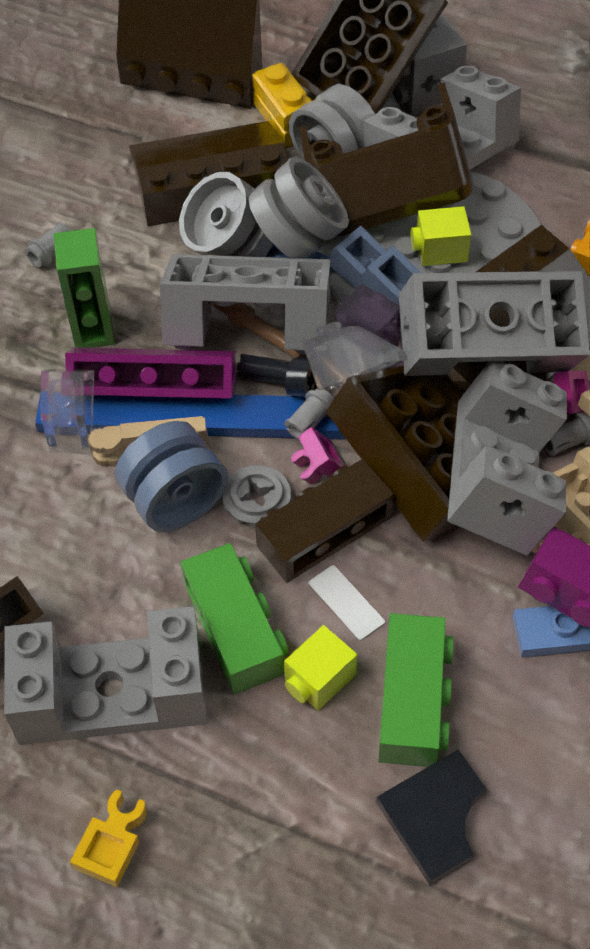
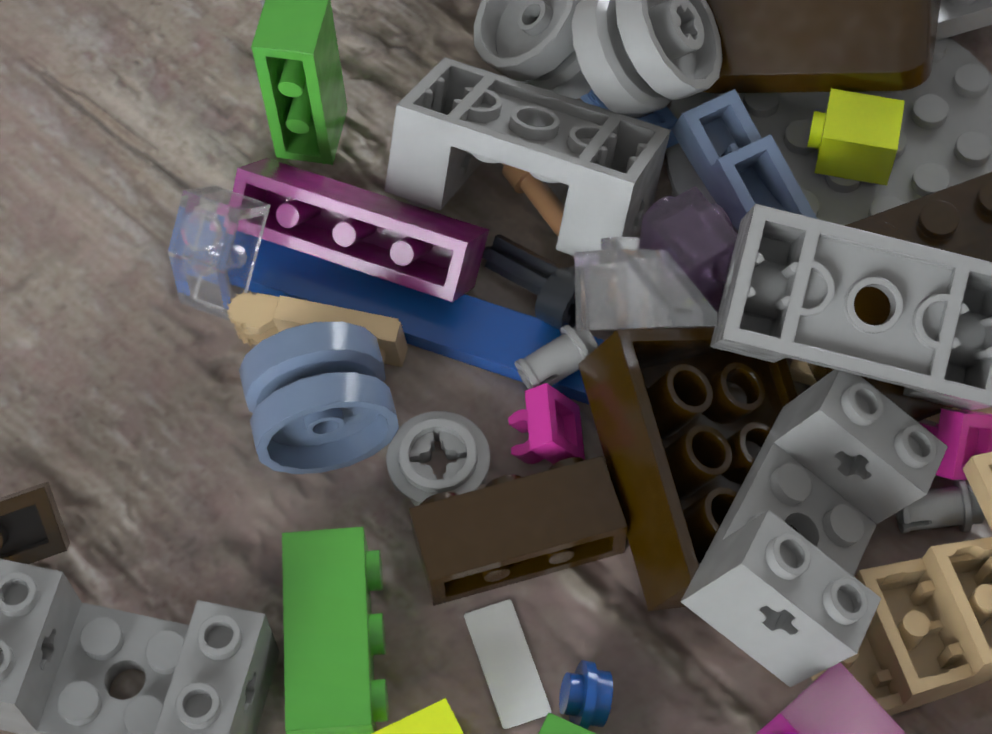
camera: 20 degrees right, 5 degrees up
none -> blue plate [559,660,613,730]

